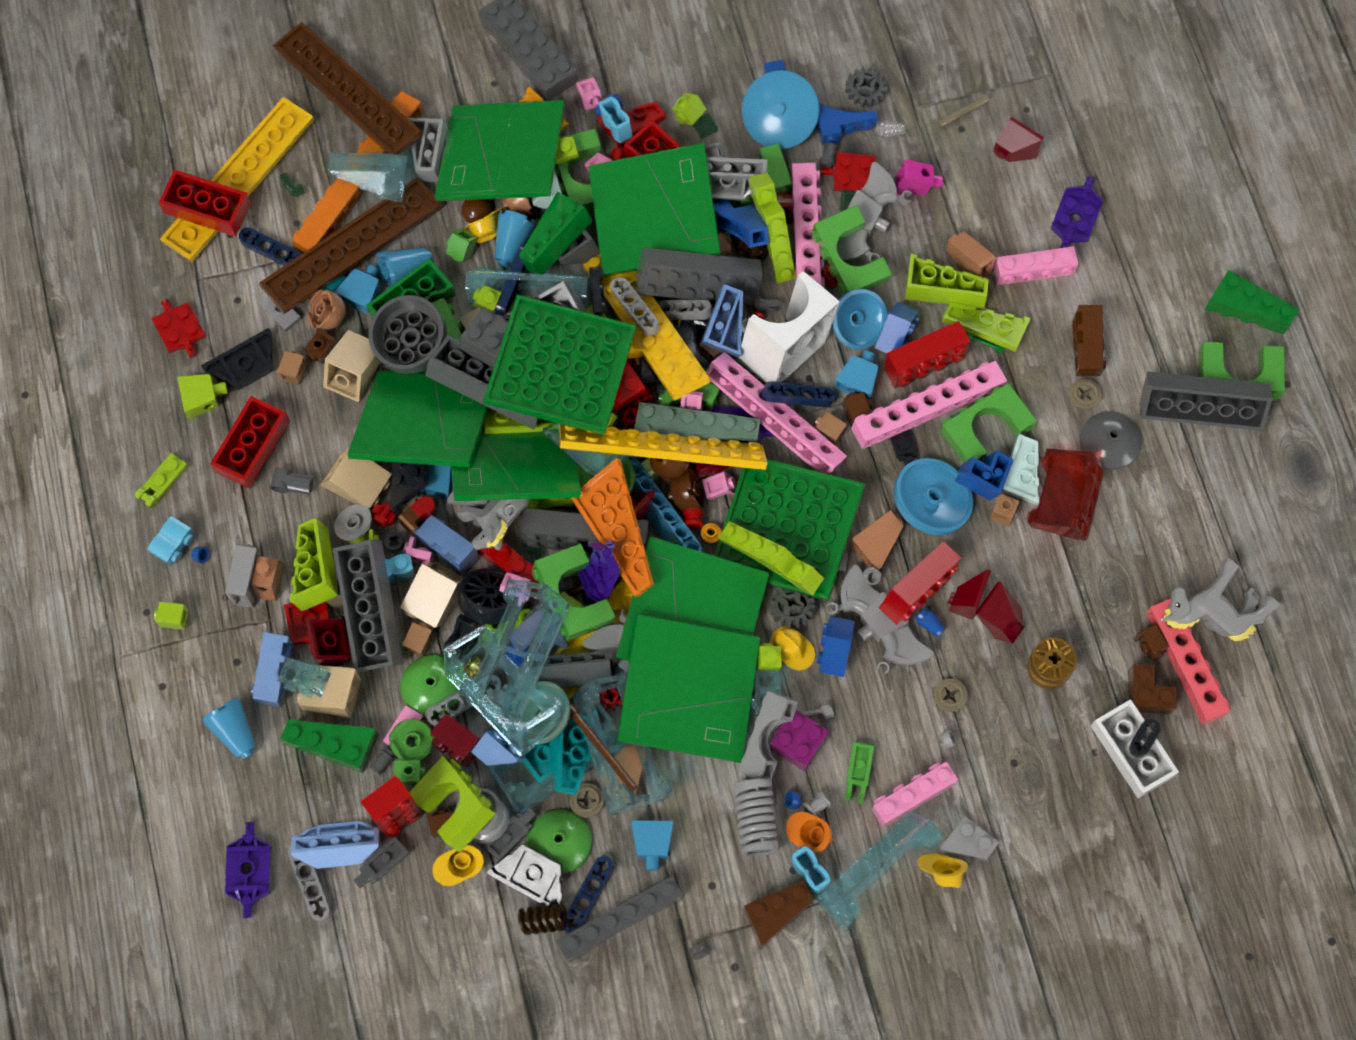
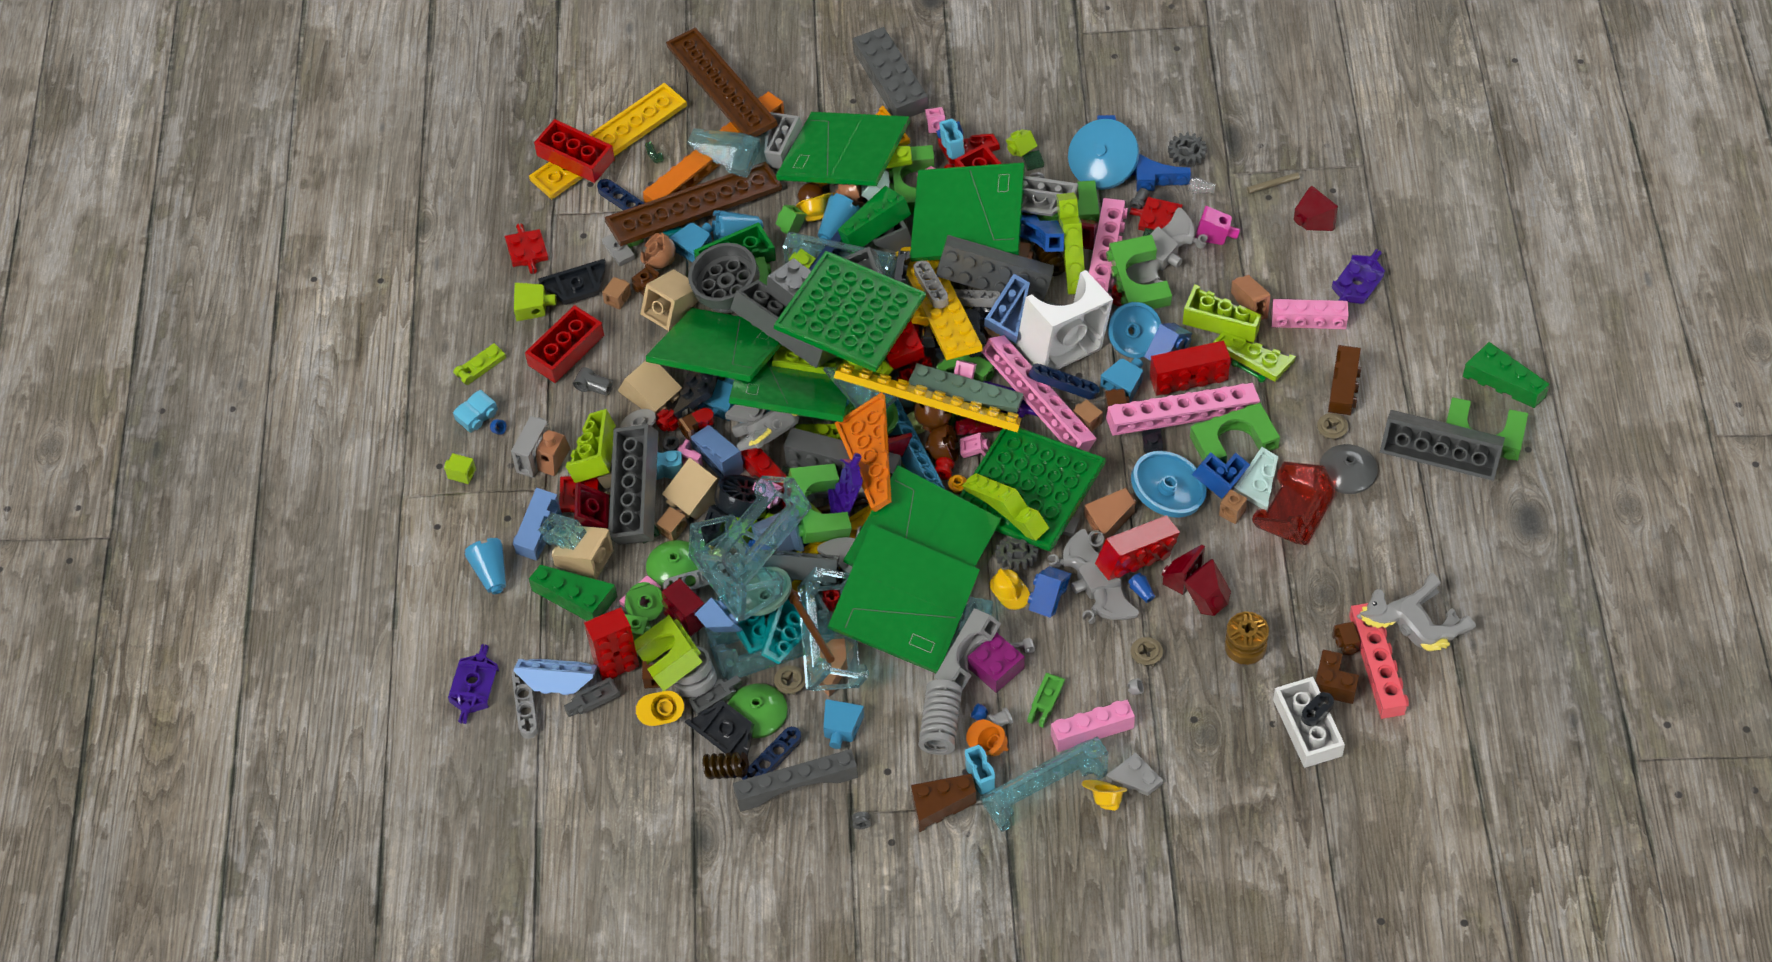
camera: 15 degrees right, 15 degrees down
lime brick [755,643,782,674] -> none

